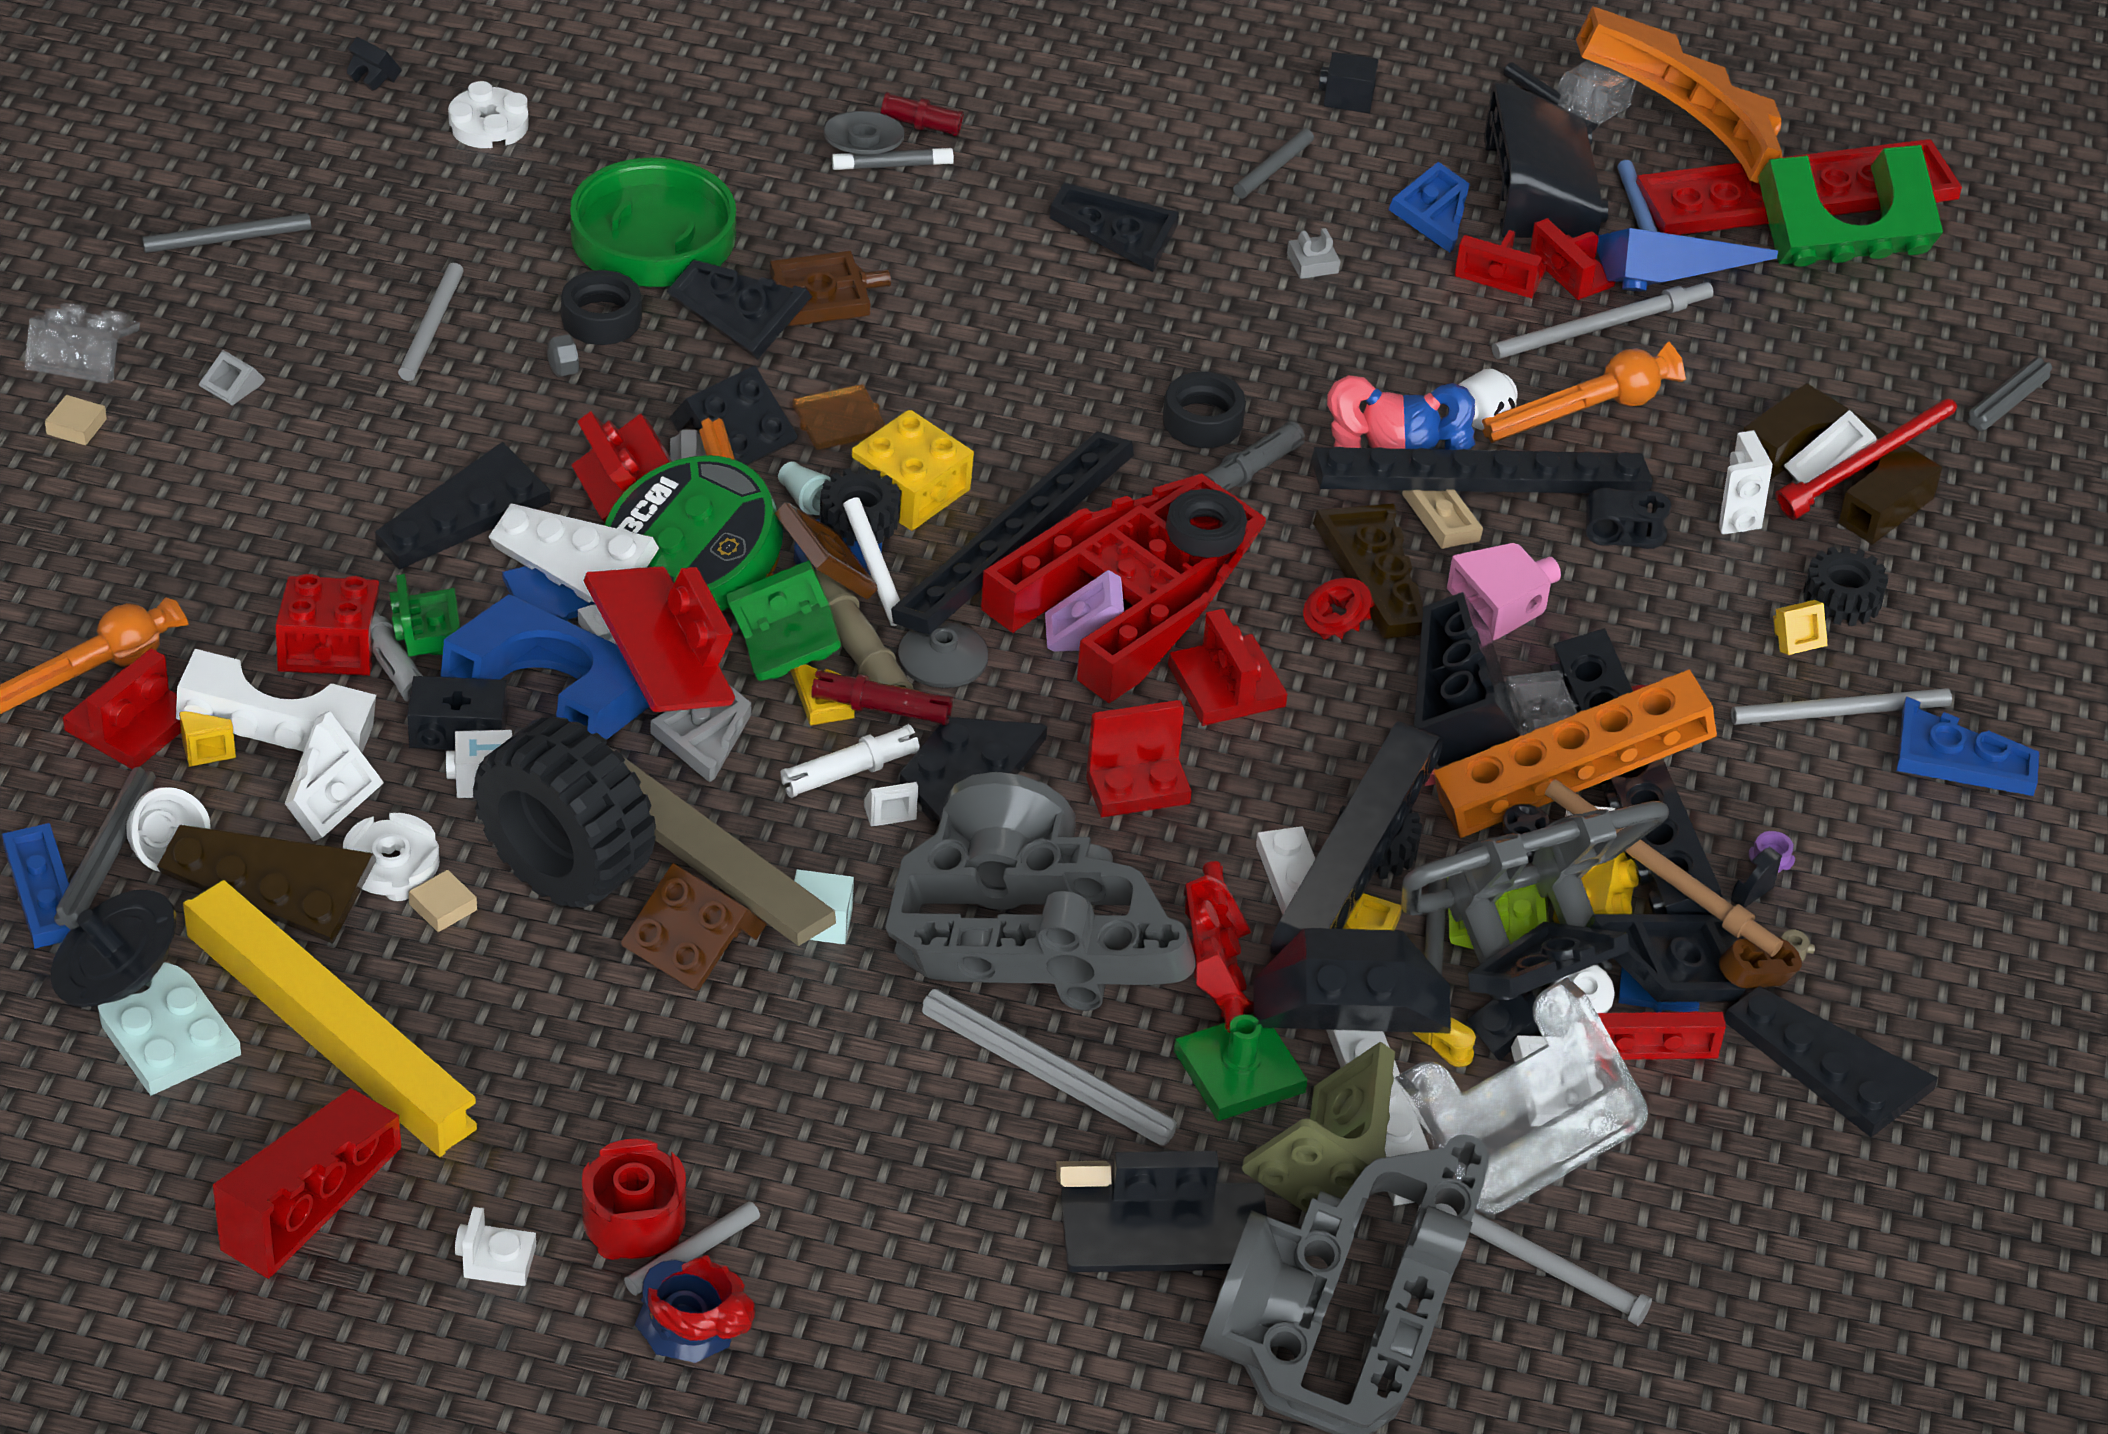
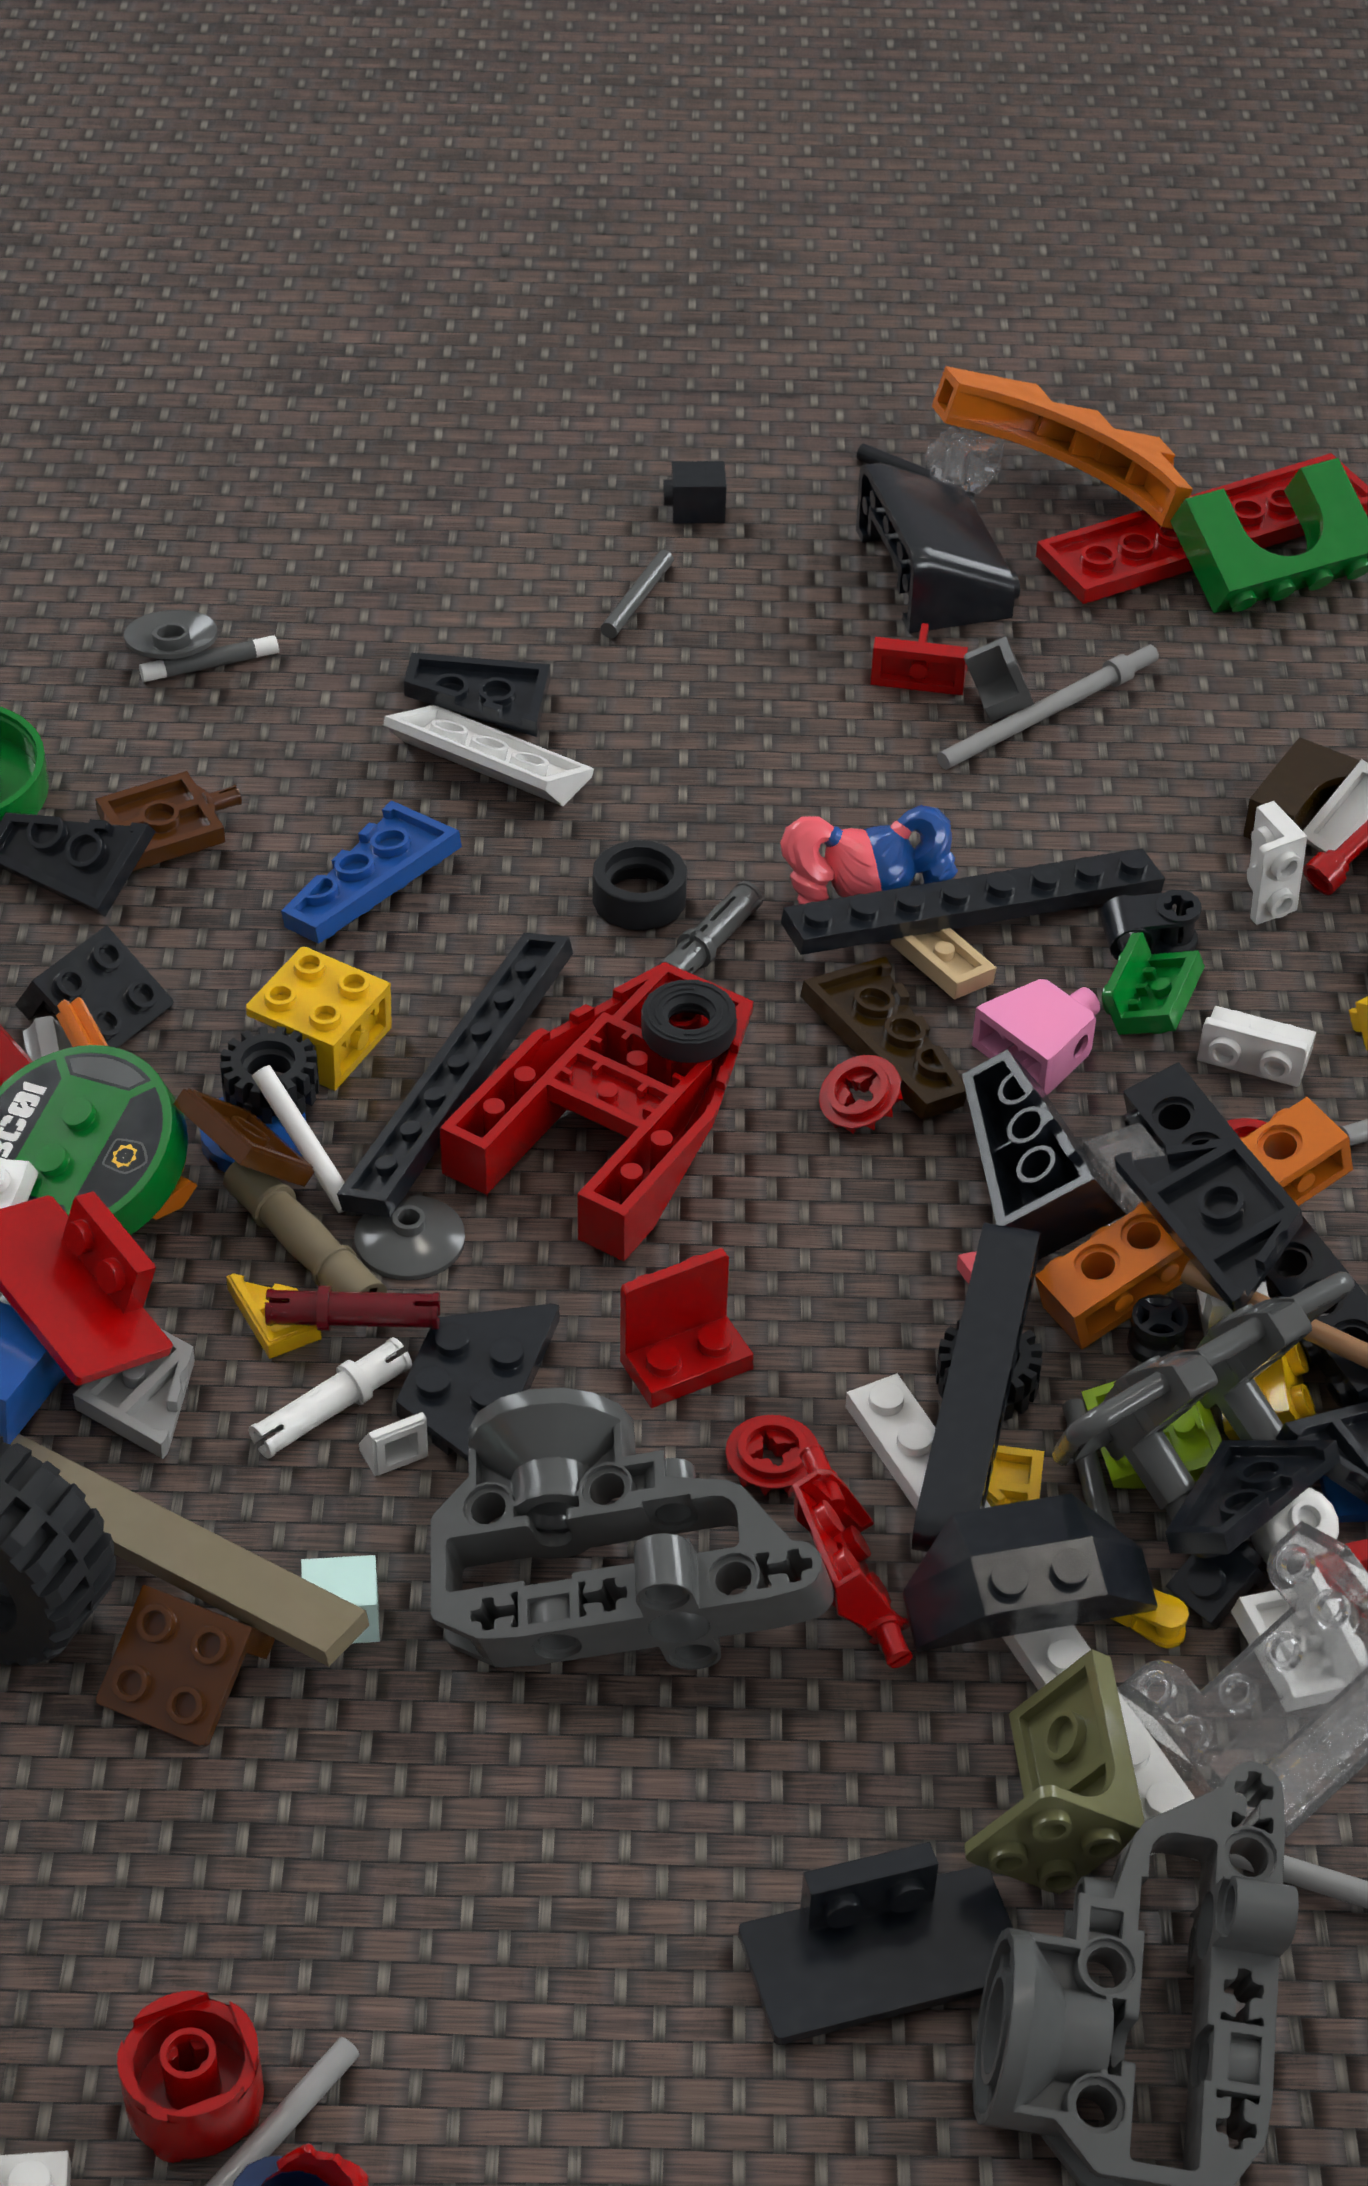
camera: 10 degrees left, 0 degrees up
green bracket [726,560,841,681] -> none
light aqua cone [778,461,831,515] -> none
clear orange piece [793,384,886,450] -> none
dark red pin [880,92,964,137] -> none
light grey axle [922,989,1177,1146] -> none
lavender slope [1045,570,1124,652] -> none
tan tile [1056,1161,1111,1187] -> none
red bracket [1168,609,1288,726] -> none
green tile [1174,1014,1308,1121] -> none
light grey tile [1287,228,1340,279] -> none
blue wing [1388,162,1470,253] -> none
white head [1458,369,1517,430] -> none
orange piece [1482,341,1686,443] -> none
red panel [1529,218,1616,300] -> none
wedge [1597,228,1778,292] -> none
medium blue bar [1617,160,1657,232] -> none
none -> blue wing [281,800,462,944]
none -> white slope [383,705,594,806]
none -> red gear [726,1415,818,1496]
none -> dark grey panel [964,636,1034,722]
none -> green bracket [1102,932,1205,1035]
none -> black wing [1114,1136,1303,1312]
none -> white bracket [1197,1006,1316,1087]

